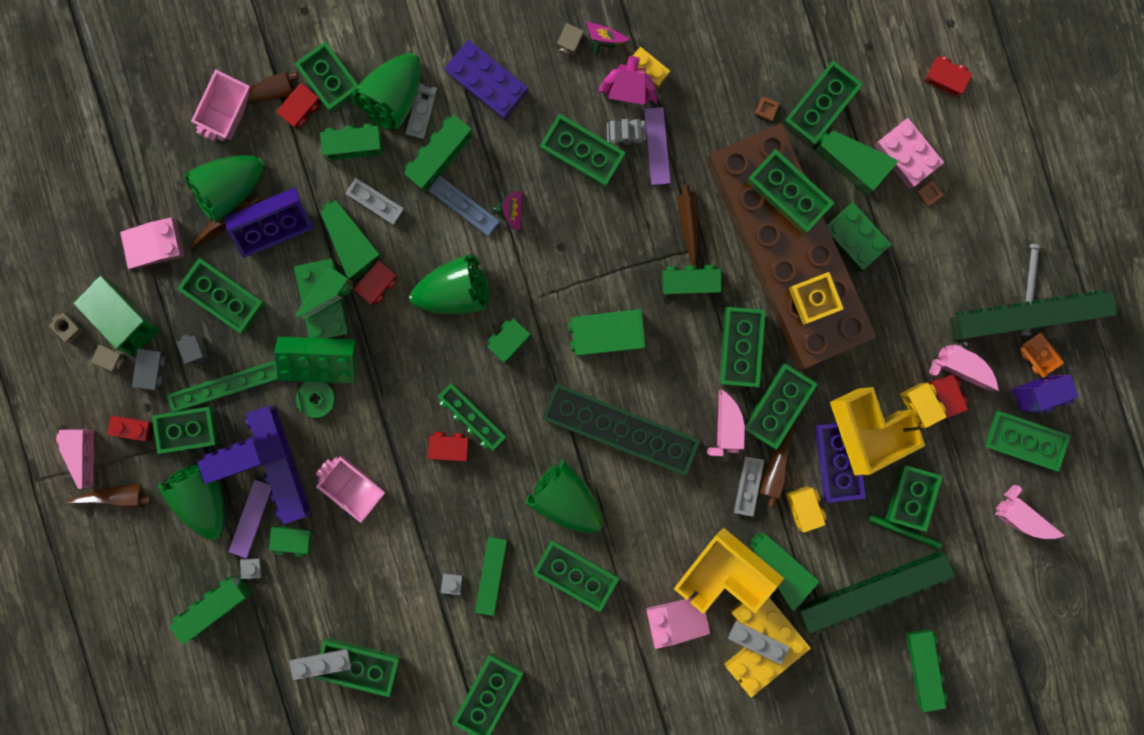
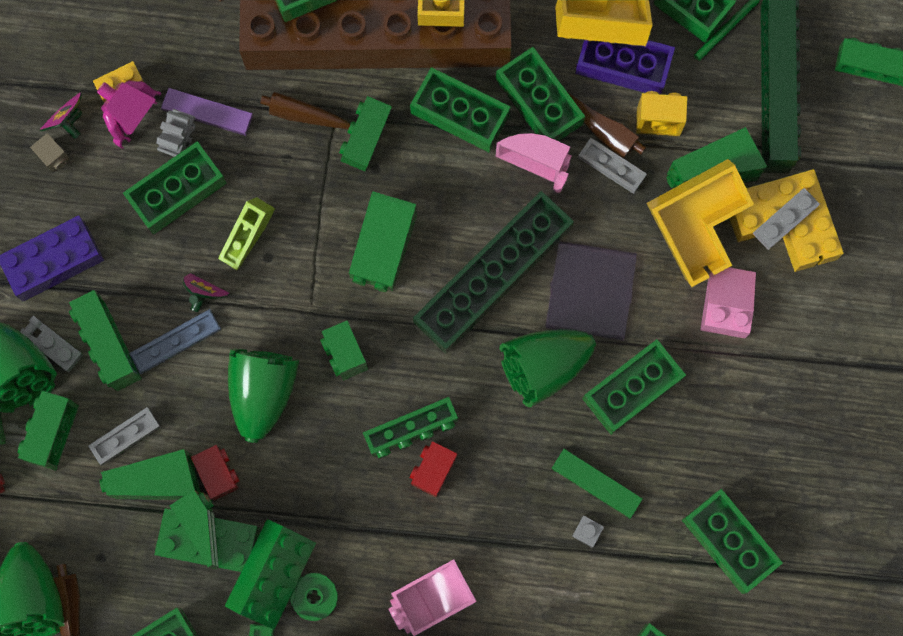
camera: 70 degrees left, 10 degrees down
dark purple brick [224,187,314,258] -> none
none -> lime slope [218,197,275,270]
none -> clear purple piece [545,241,637,341]

